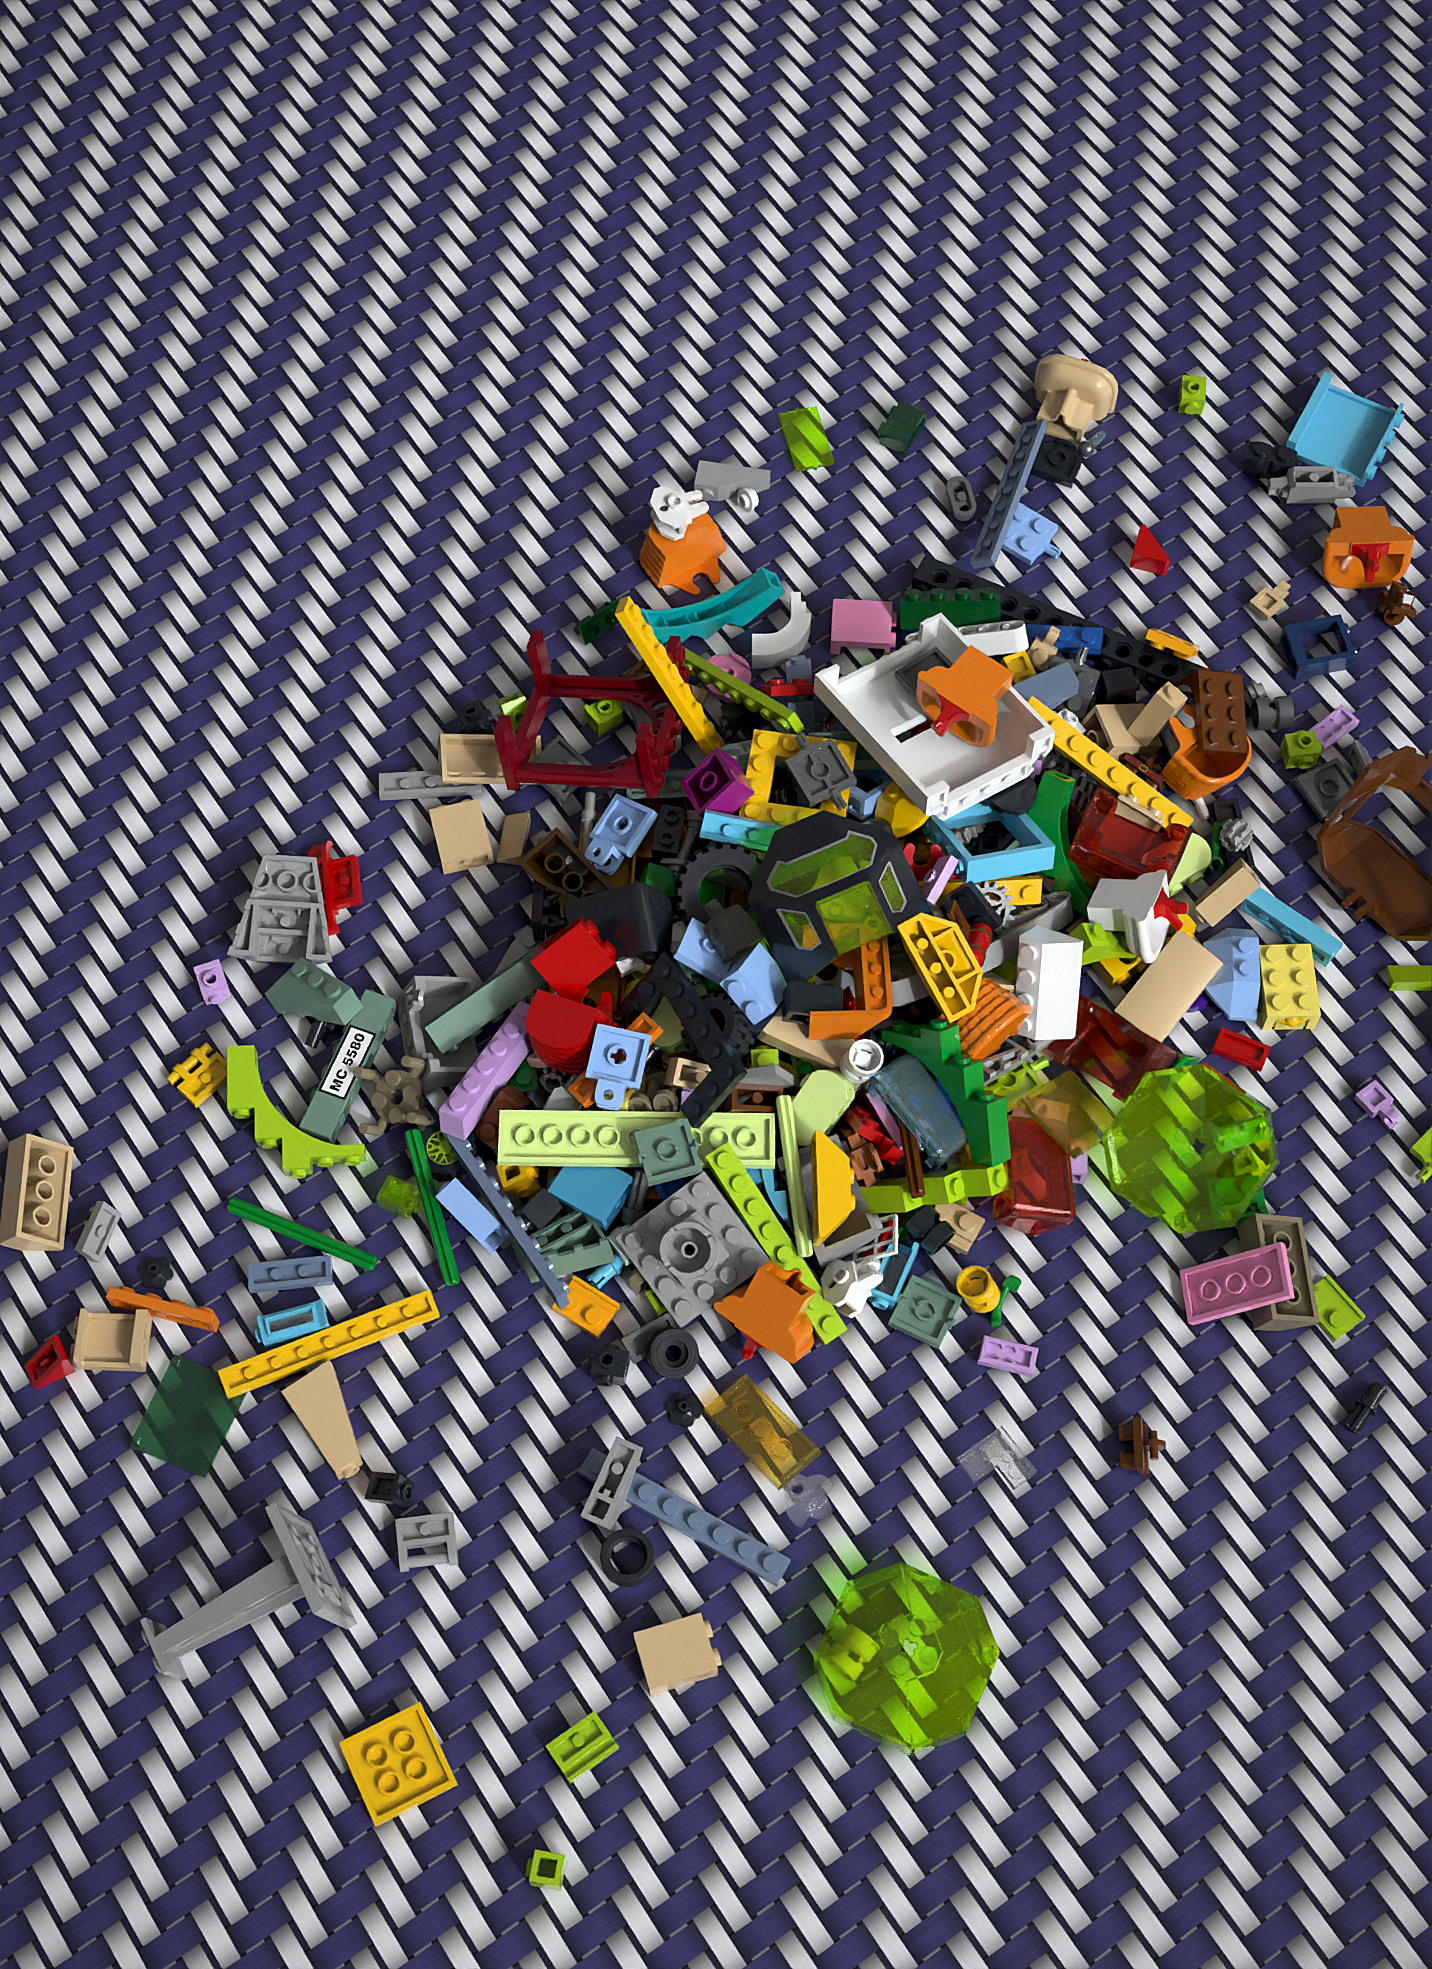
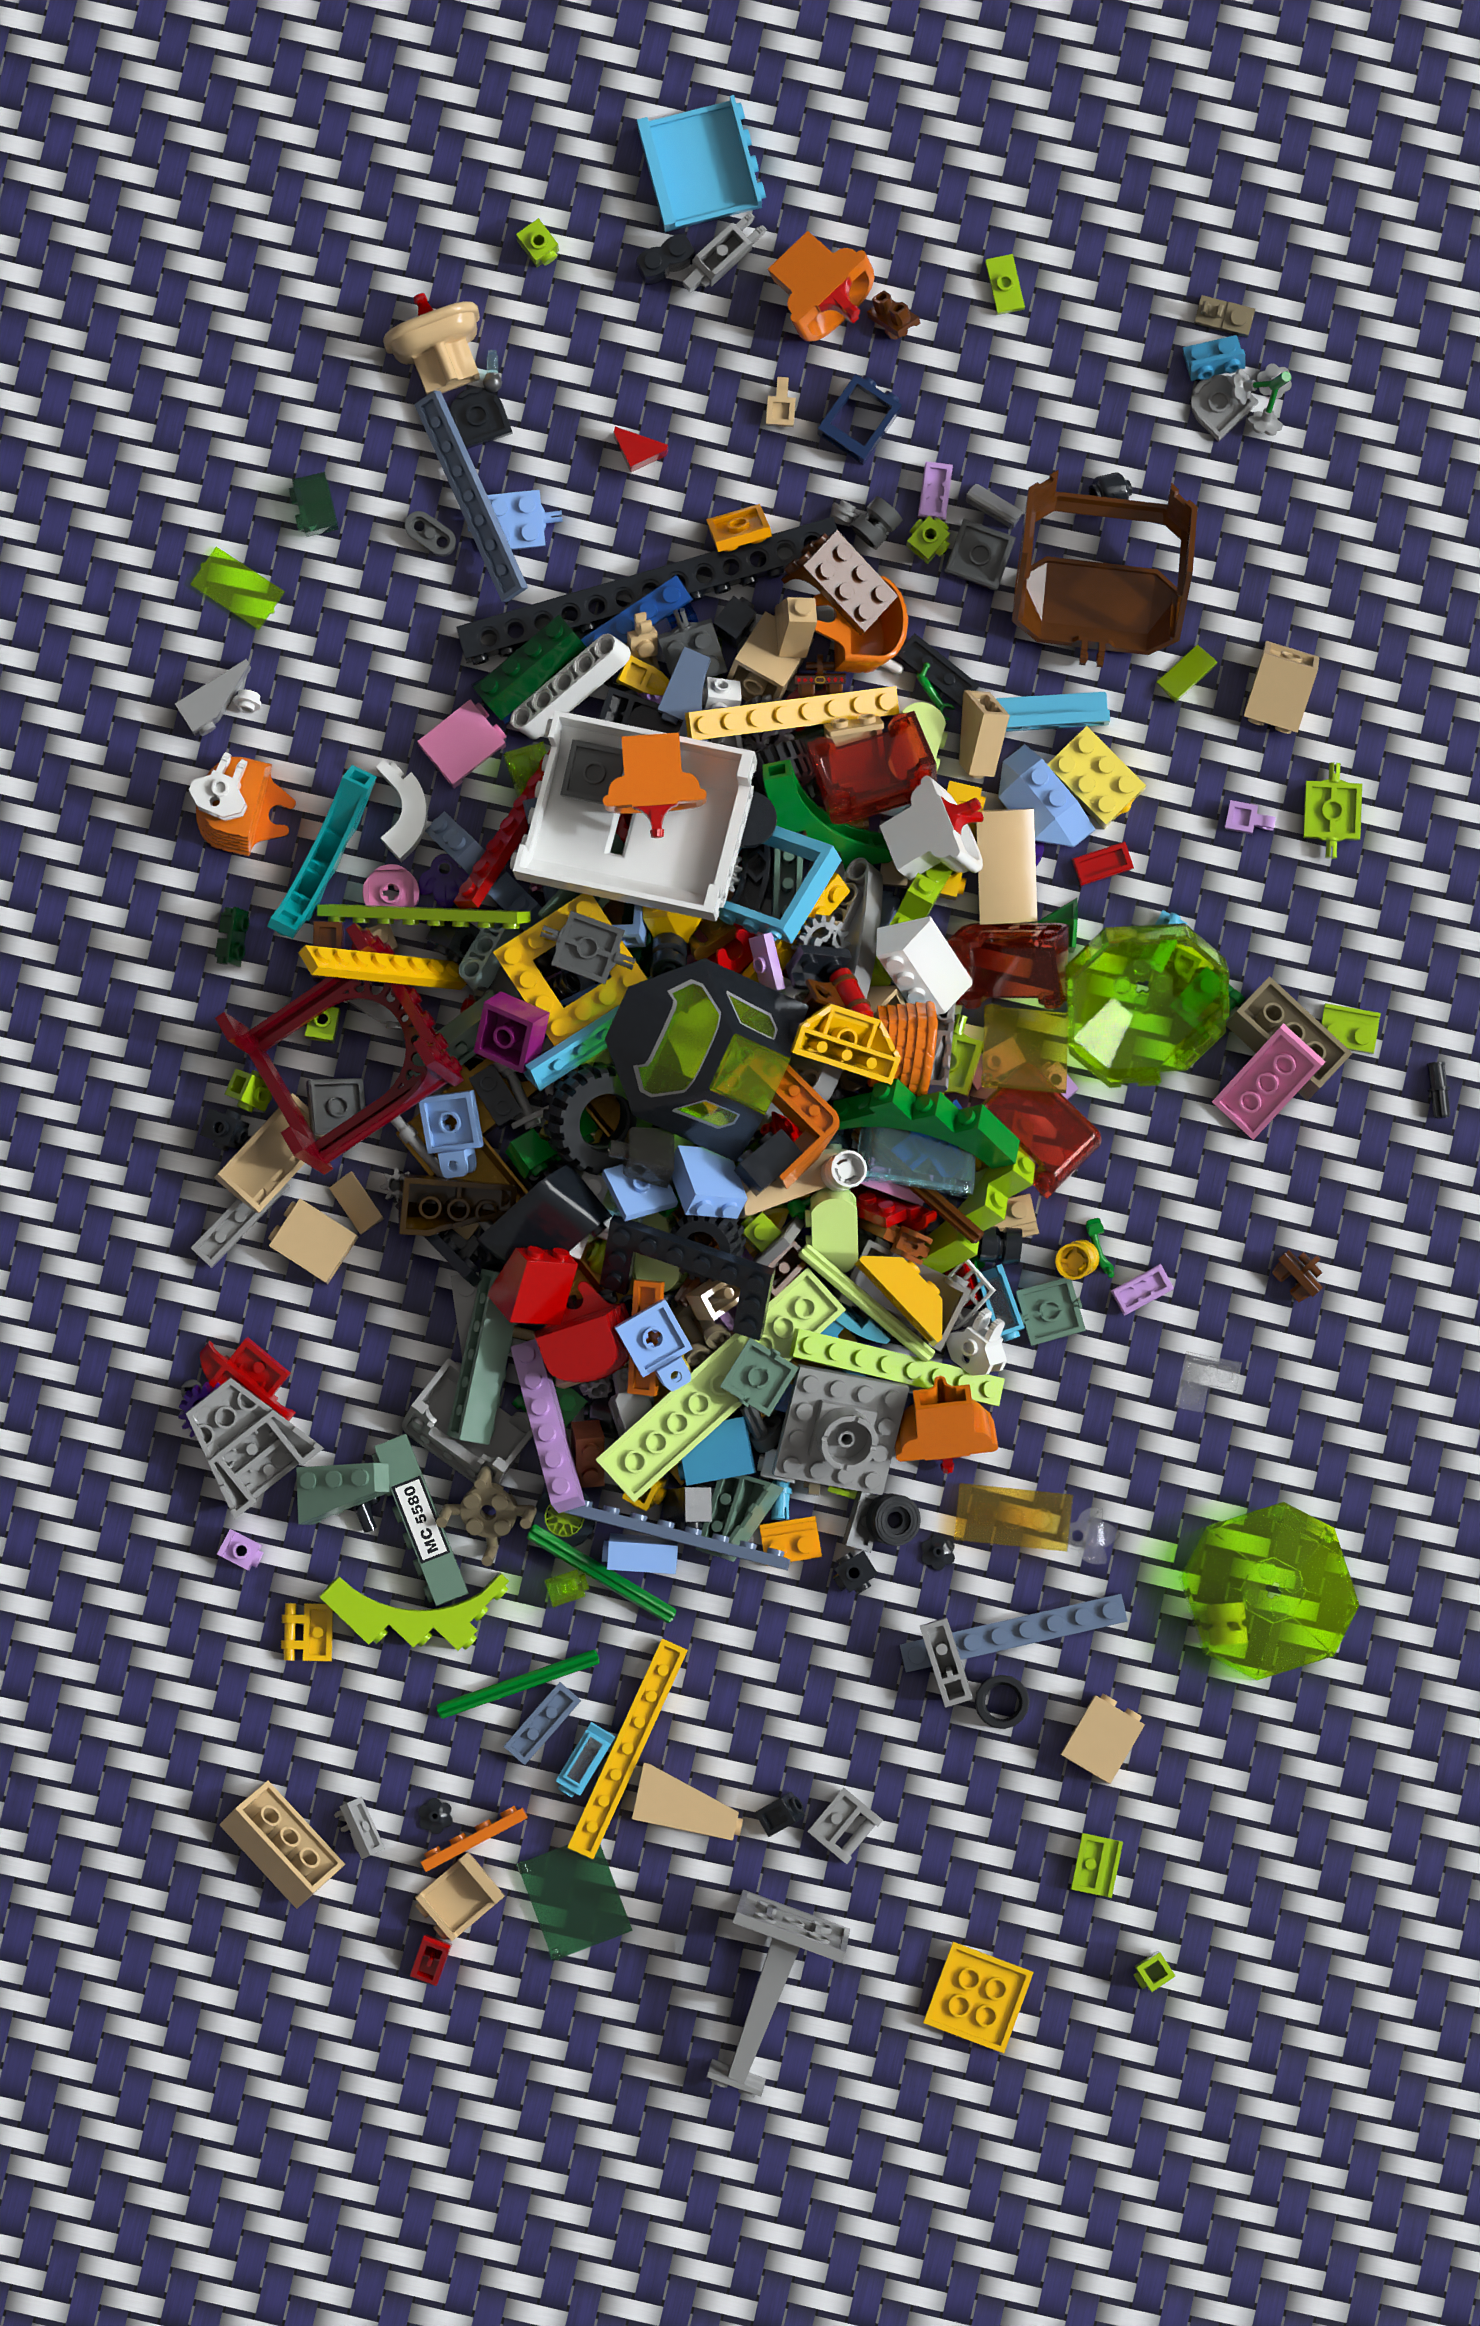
camera: 45 degrees left, 20 degrees up
light grey gear [1219,818,1254,852] -> none

